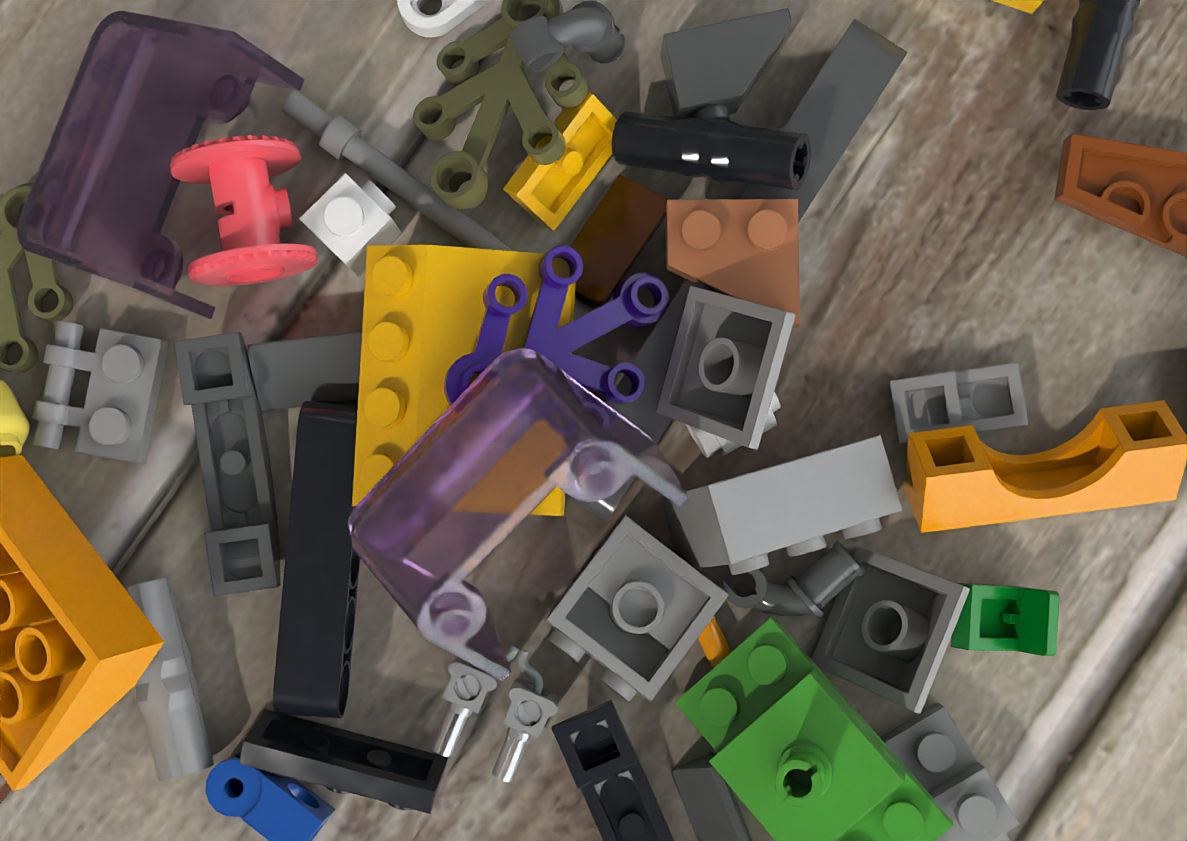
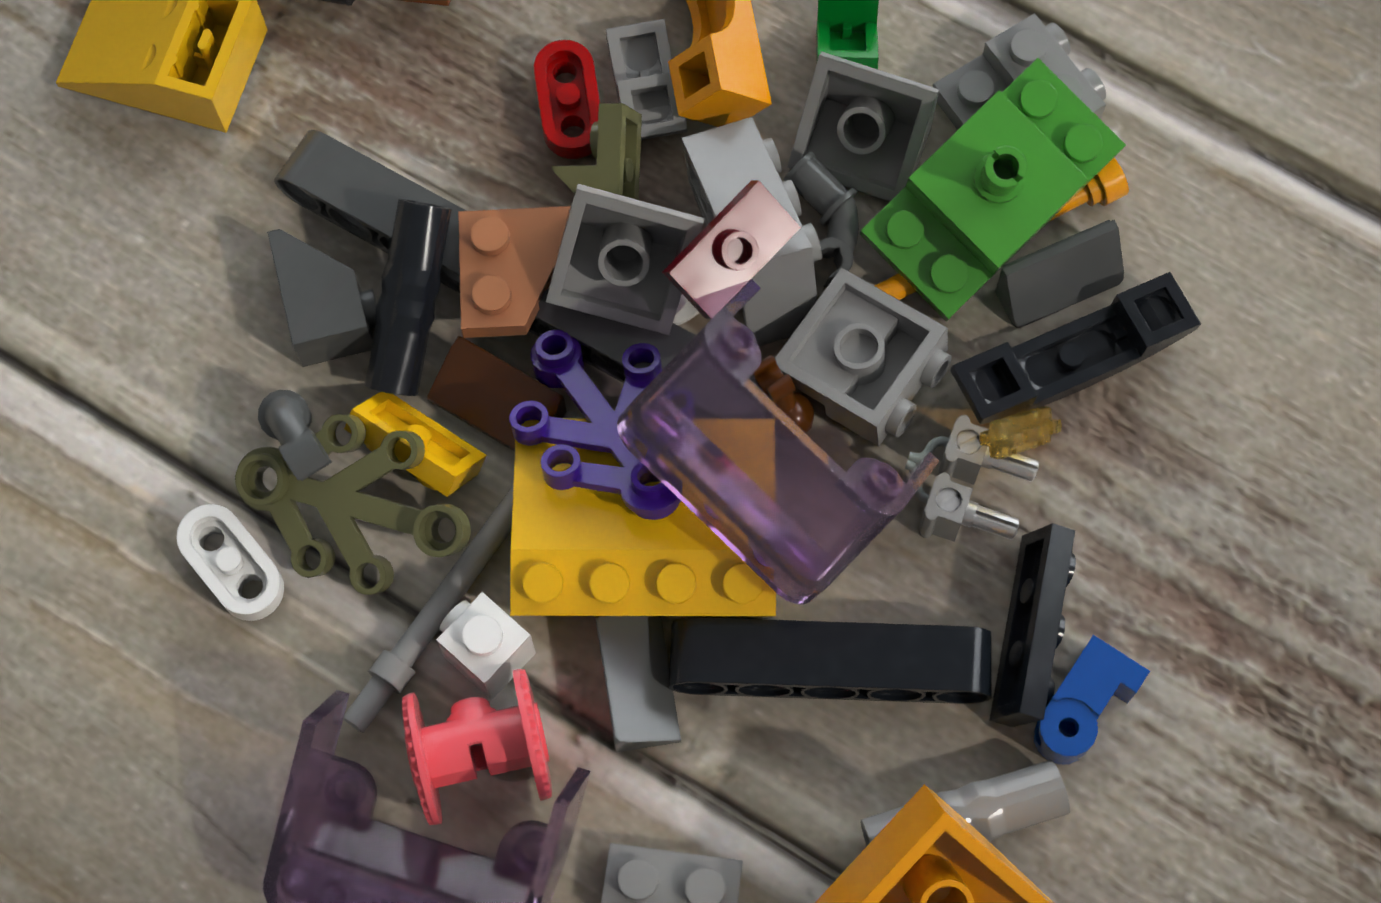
camera: 90 degrees left, 15 degrees down
dark grey slope [174,332,281,597] -> none
none -> red plate [534,40,600,159]
none -> olive slope [552,103,642,200]
none -> plate [662,180,801,320]
none -> reddish brown arm [749,354,814,440]
none -> clear yellow axle [979,406,1062,460]

